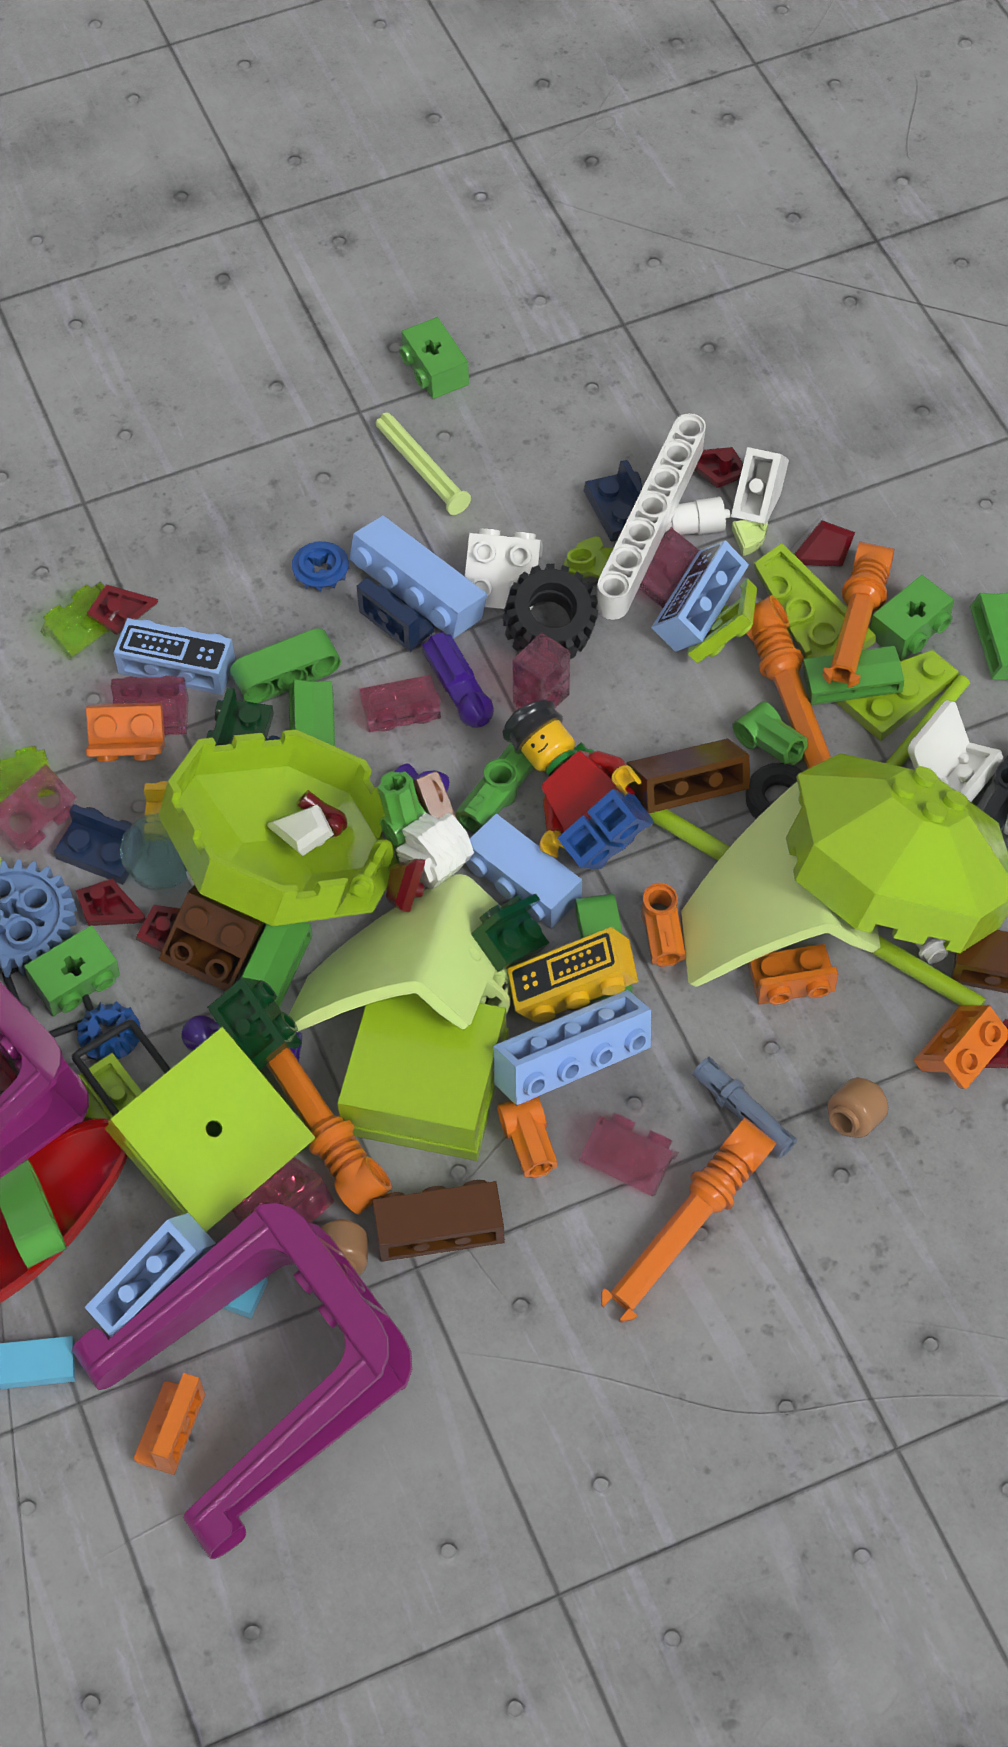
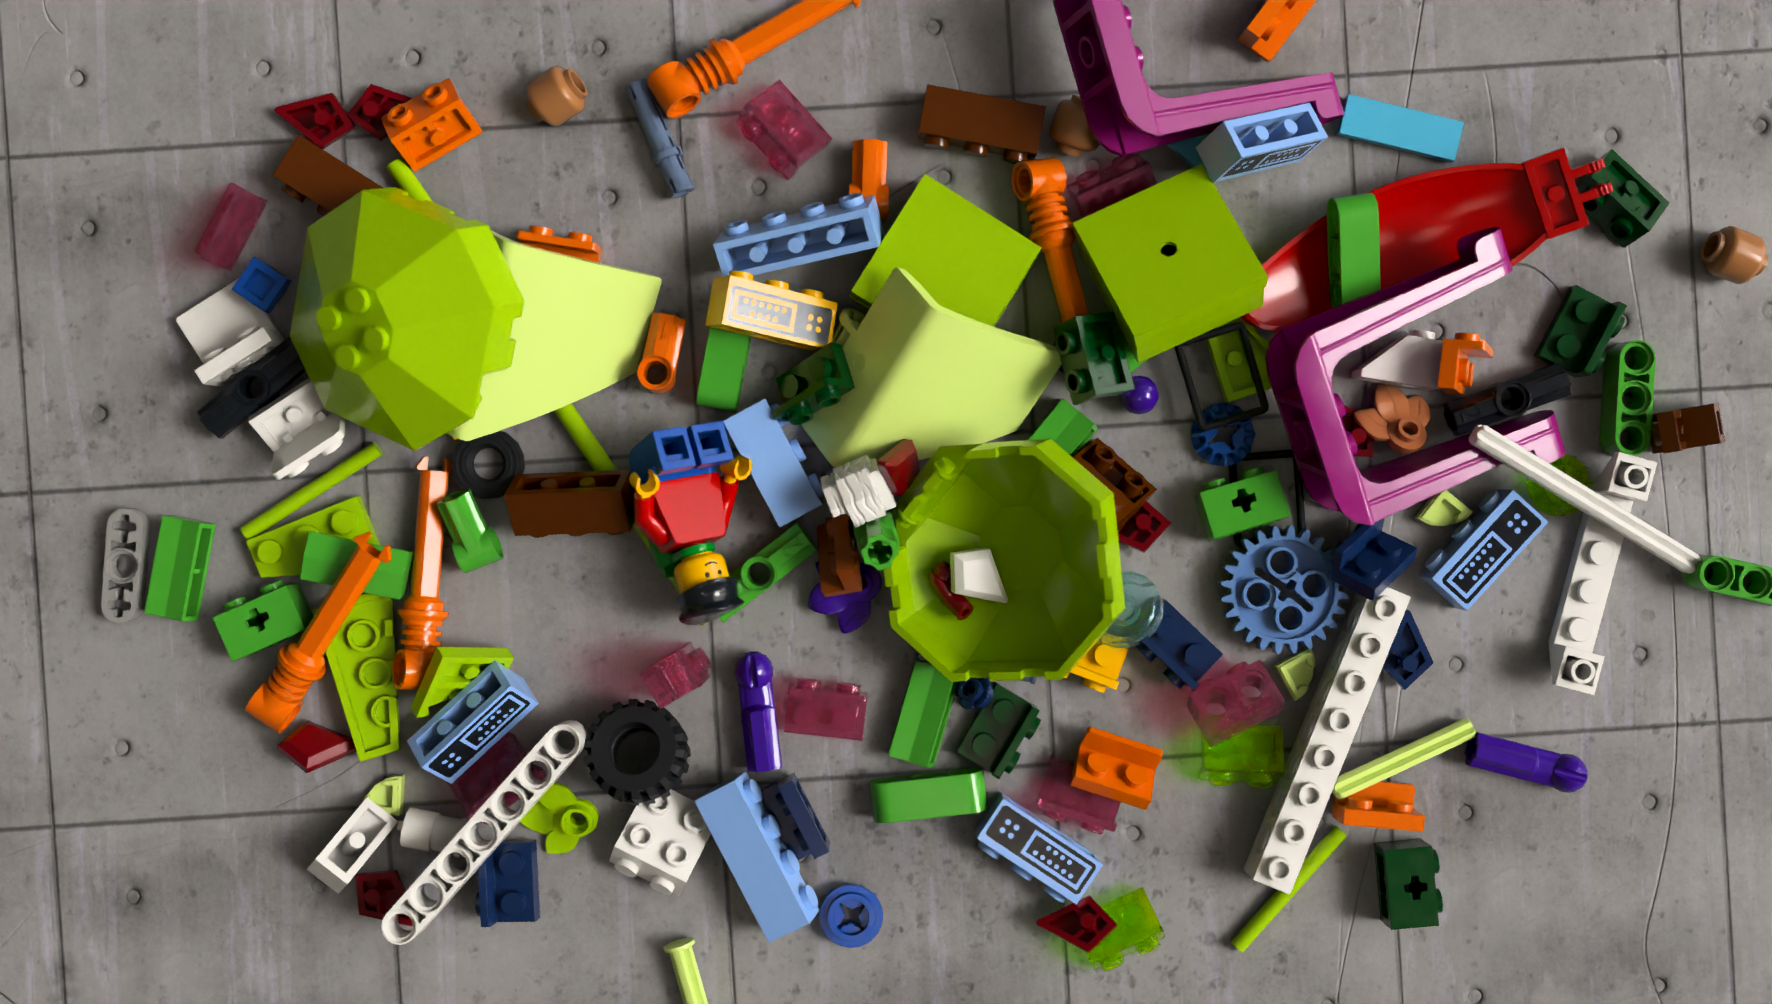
camera: 160 degrees left, 30 degrees up
dark red piece [76,879,146,926] -> none

